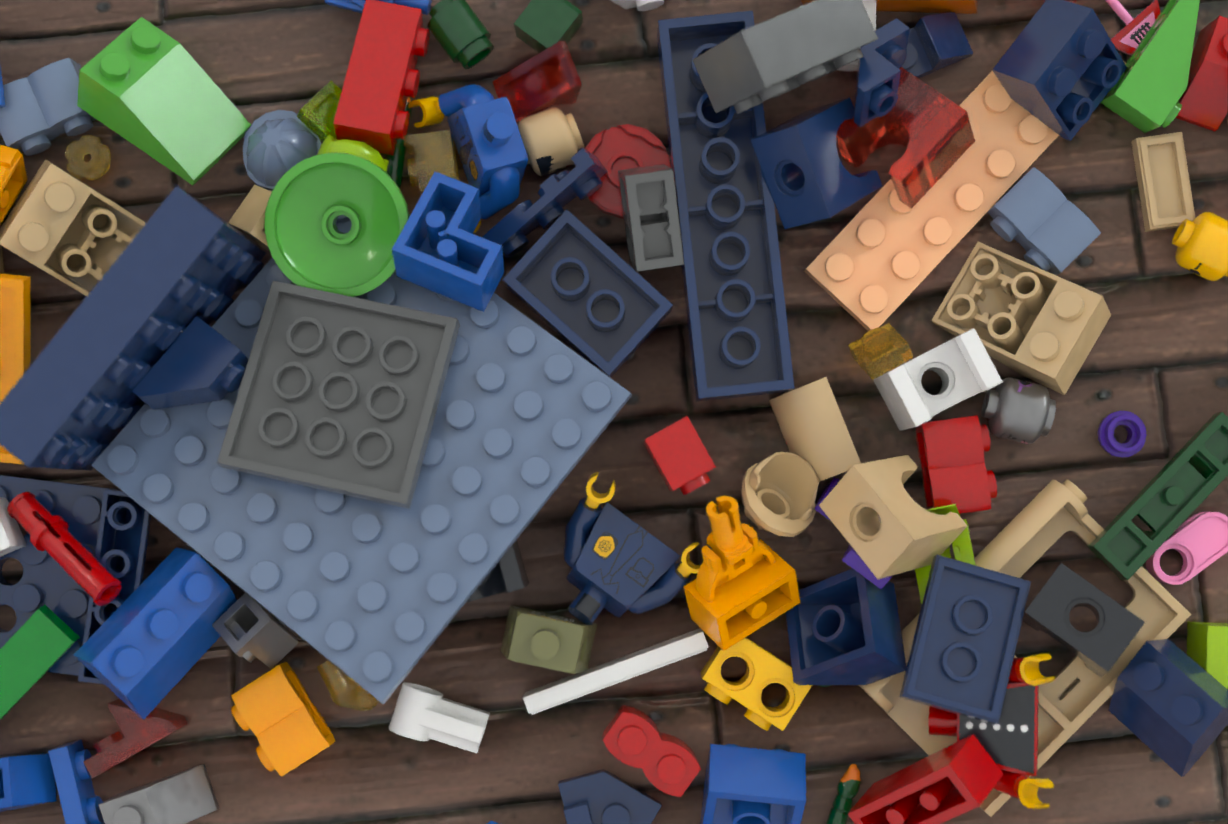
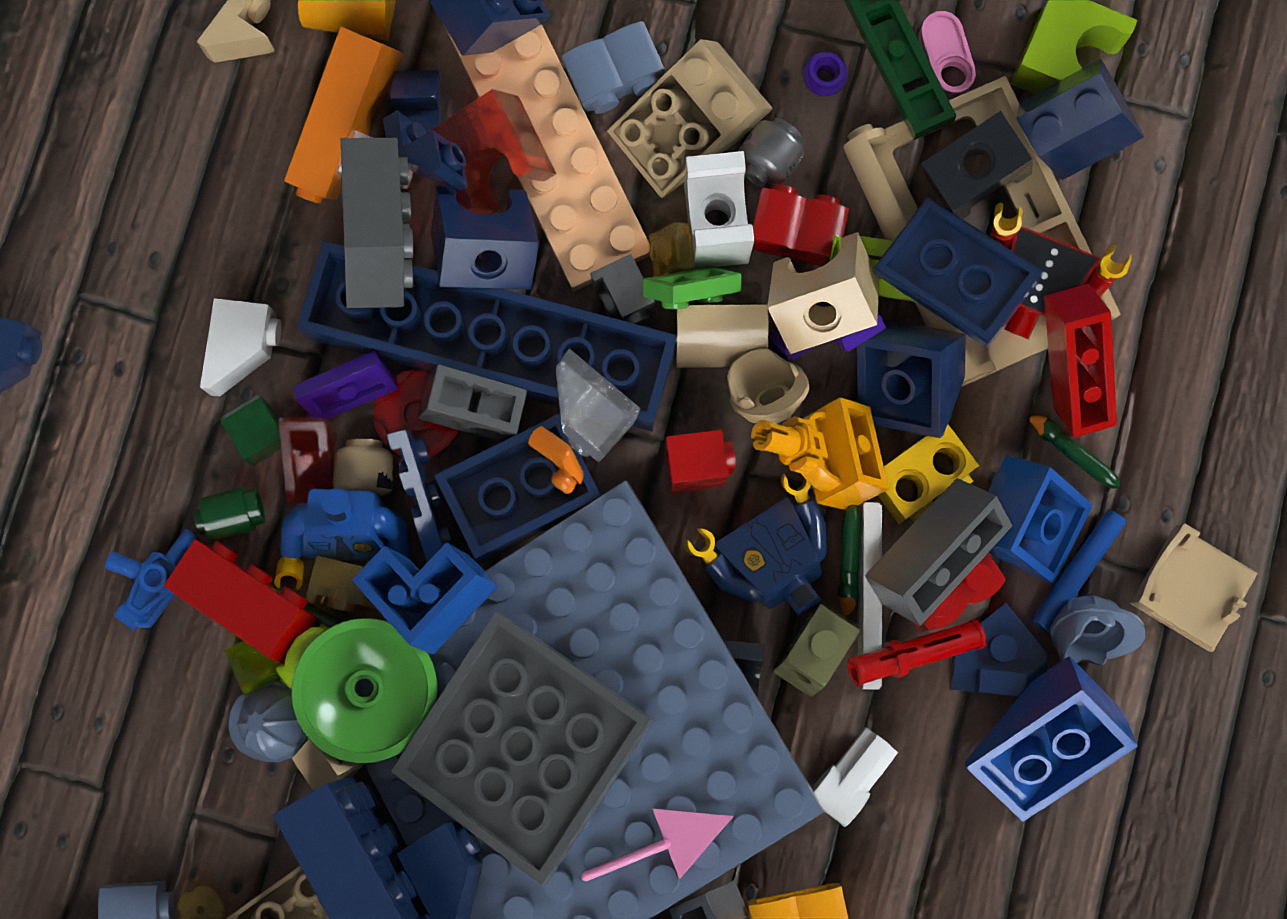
camera: 70 degrees left, 5 degrees down
slope [77,17,251,185] -> none
clear yellow arm [316,660,379,711] -> none
none -> dark purple plate [294,350,398,424]
none -> orange arm [528,426,584,494]
none -> clear slope [556,349,641,462]
none -> bright pink piece [581,808,734,881]
none -> flat silver brick [590,254,655,326]
none -> bright green plate [643,267,741,309]
none -> dark green piece [837,505,861,615]
none -> red pin [847,619,986,687]
none -> dark grey brick [865,478,1012,626]

